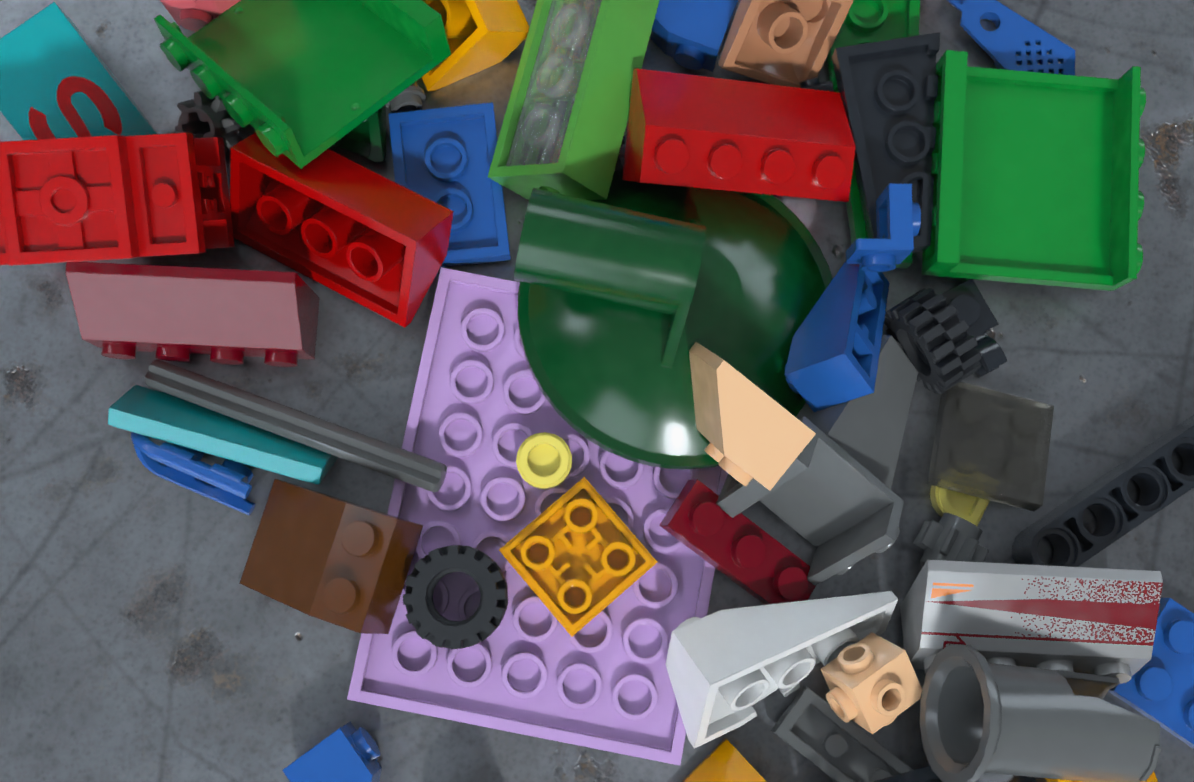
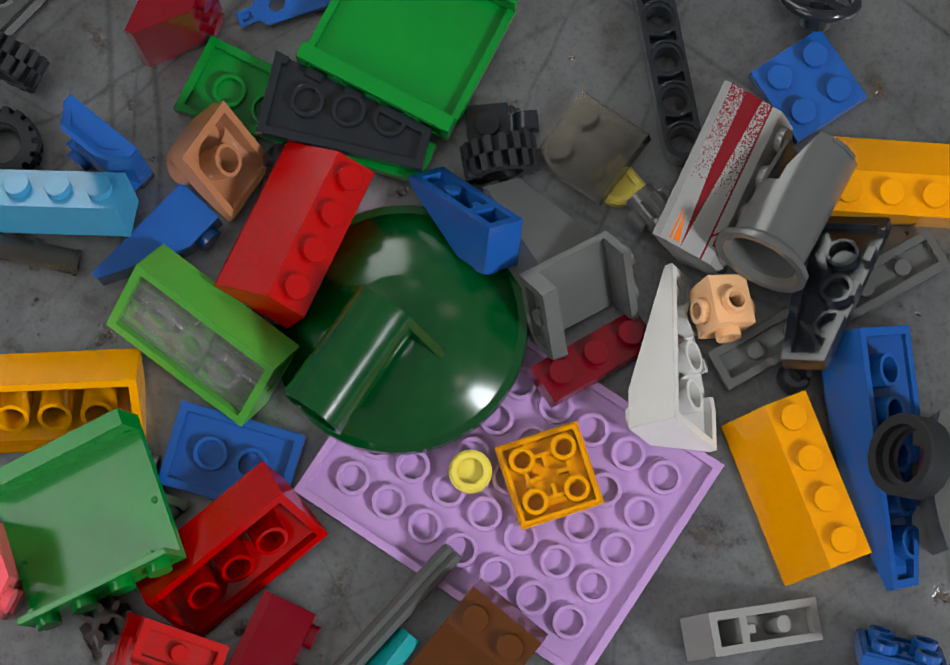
camera: 60 degrees left, 0 degrees up
black tyre [403,545,509,649] -> none
light nougat slope [689,342,816,491] -> none
blue bracket [845,183,921,272] -> none

